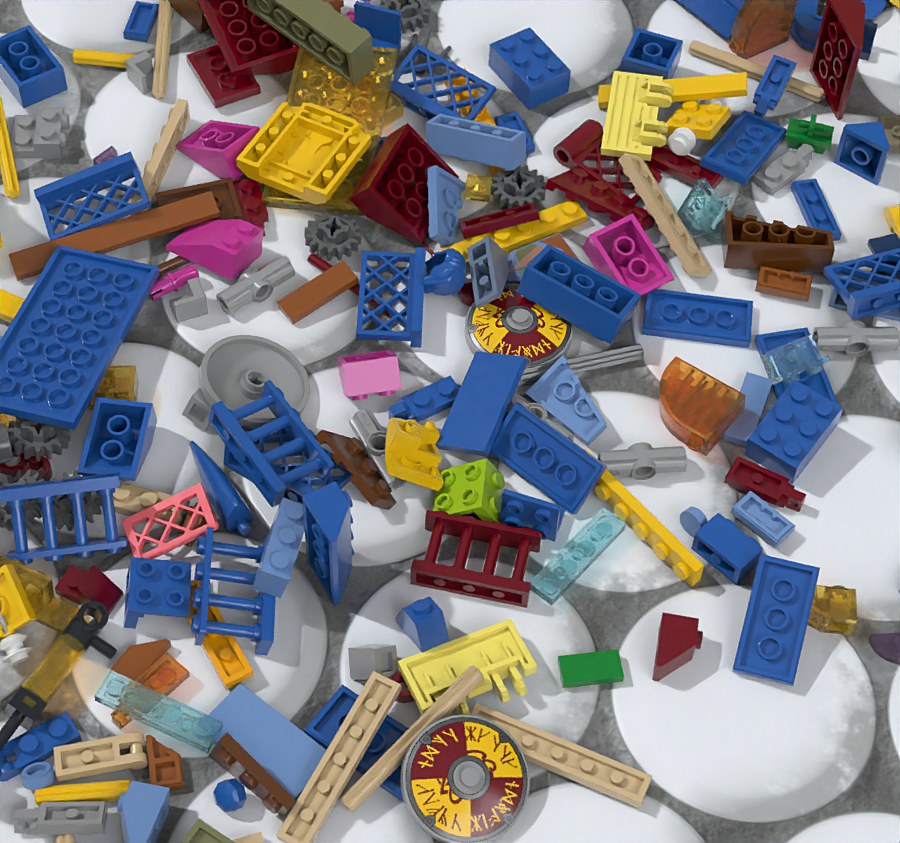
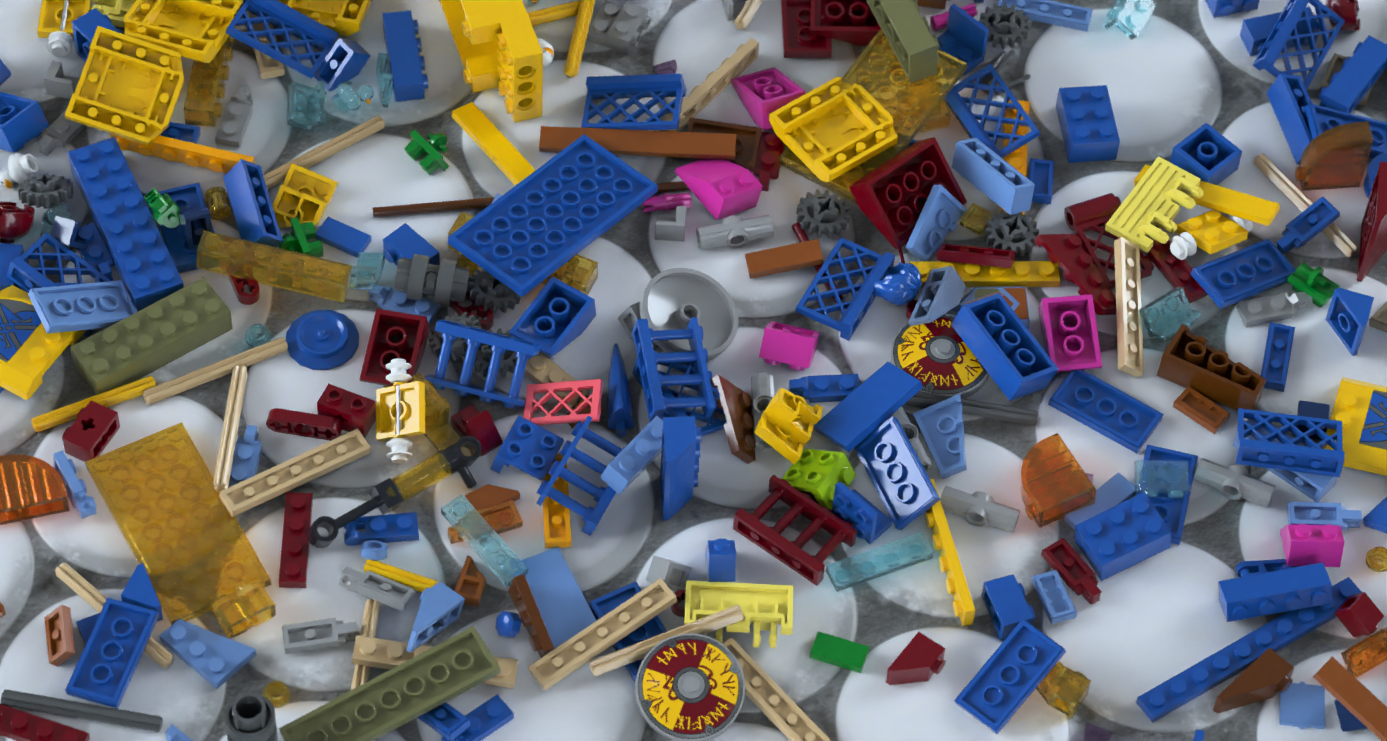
camera: 25 degrees right, 0 degrees up
tan plate [53,732,148,782] -> none
medium blue tile [680,507,708,537] -> none

